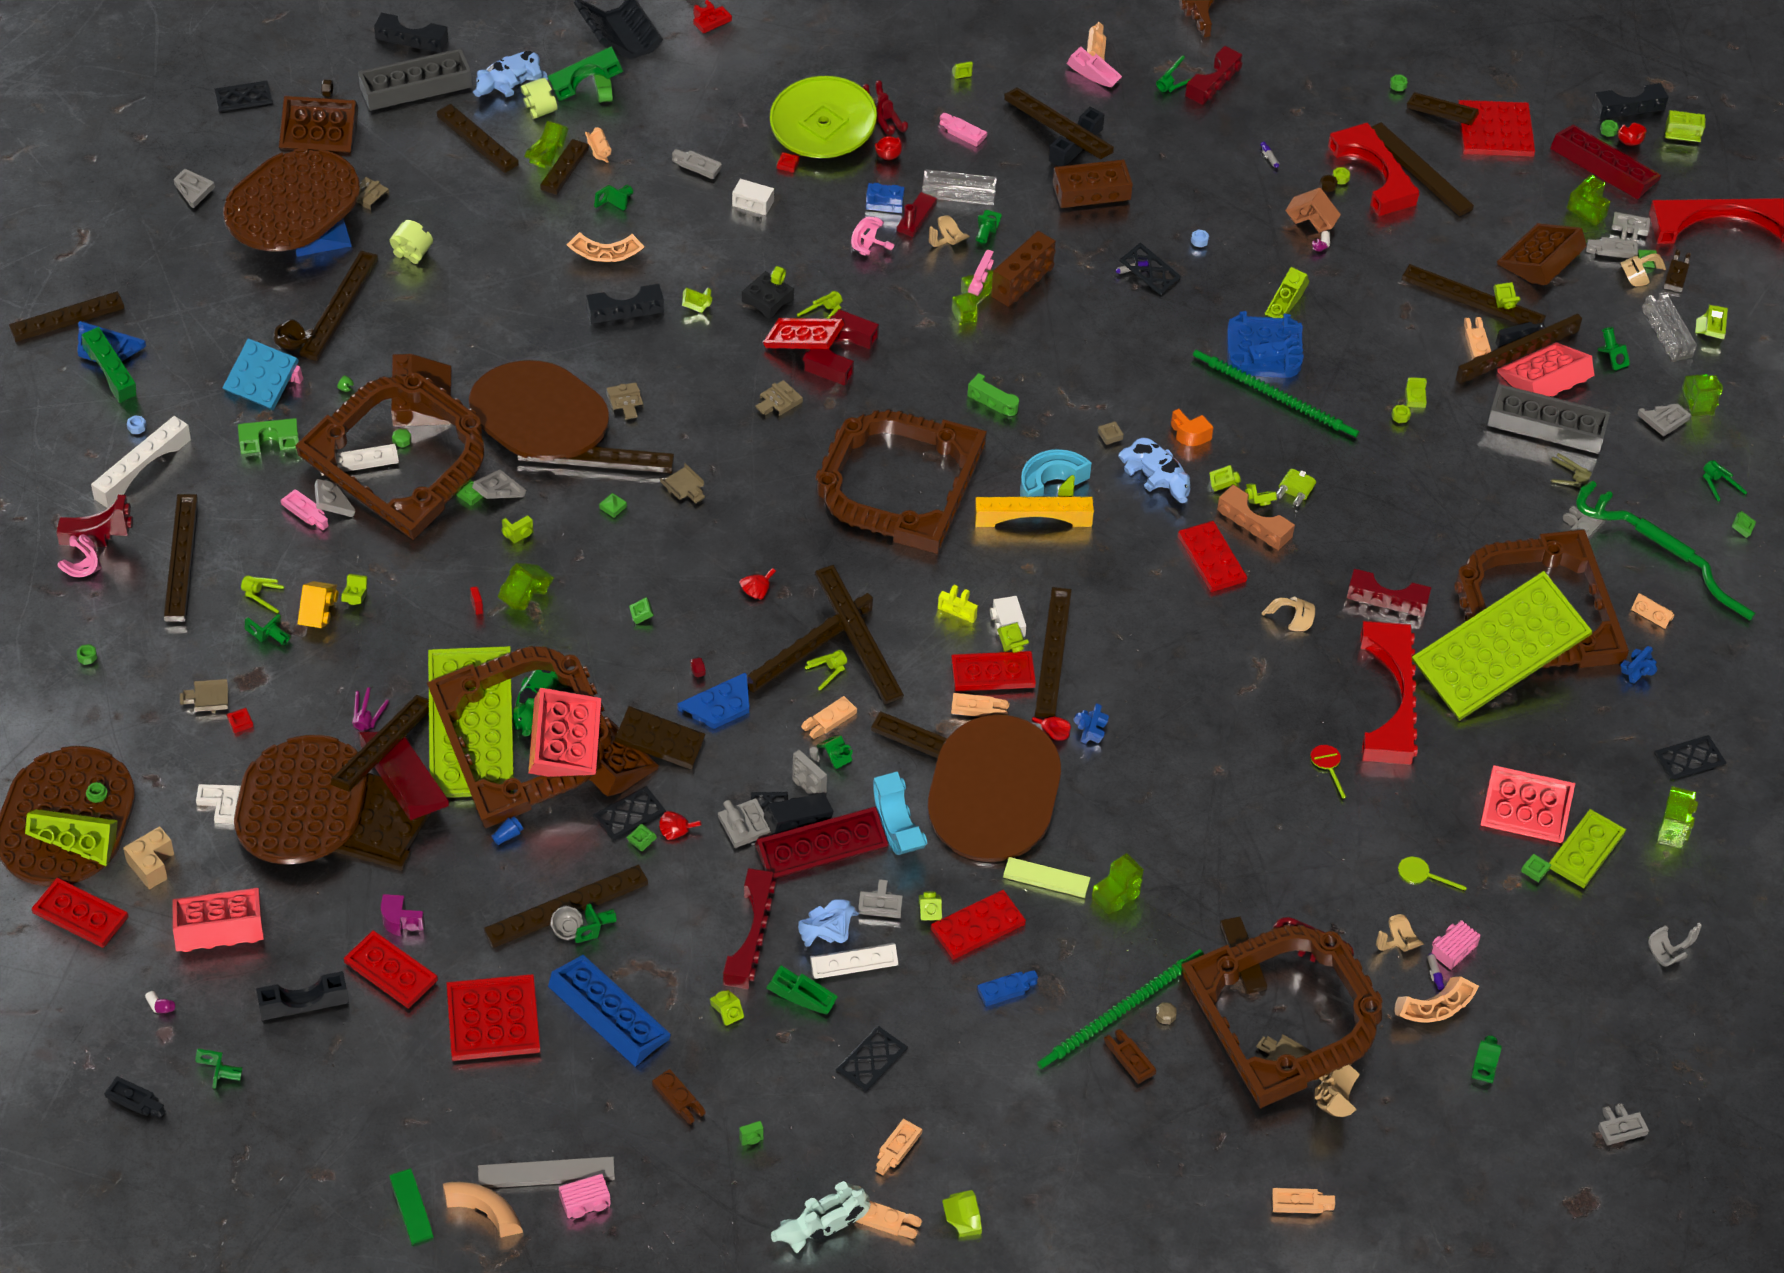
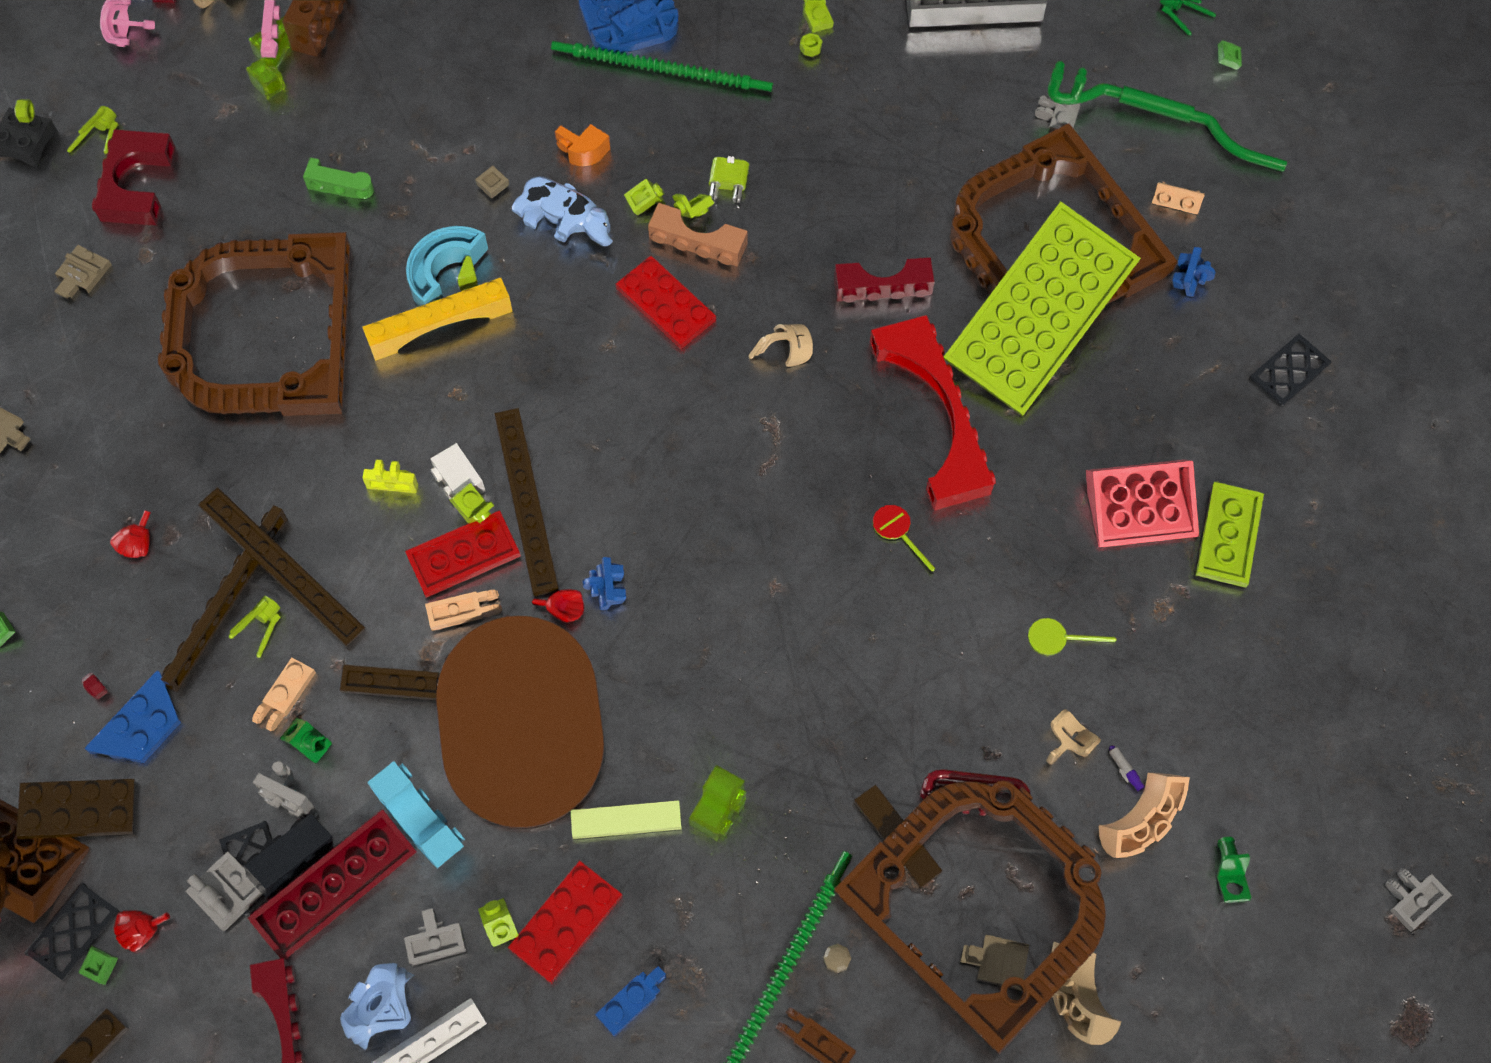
camera: 20 degrees left, 15 degrees up
red plate [763,318,844,350] -> none
bright pink brick [1432,920,1480,970] -> none
bright green plate [1521,854,1551,883] -> none
olive plant [1551,453,1592,488] -> none
light grey helmet [1648,923,1702,966] -> none
clear neon green brick [1657,786,1698,849] -> none

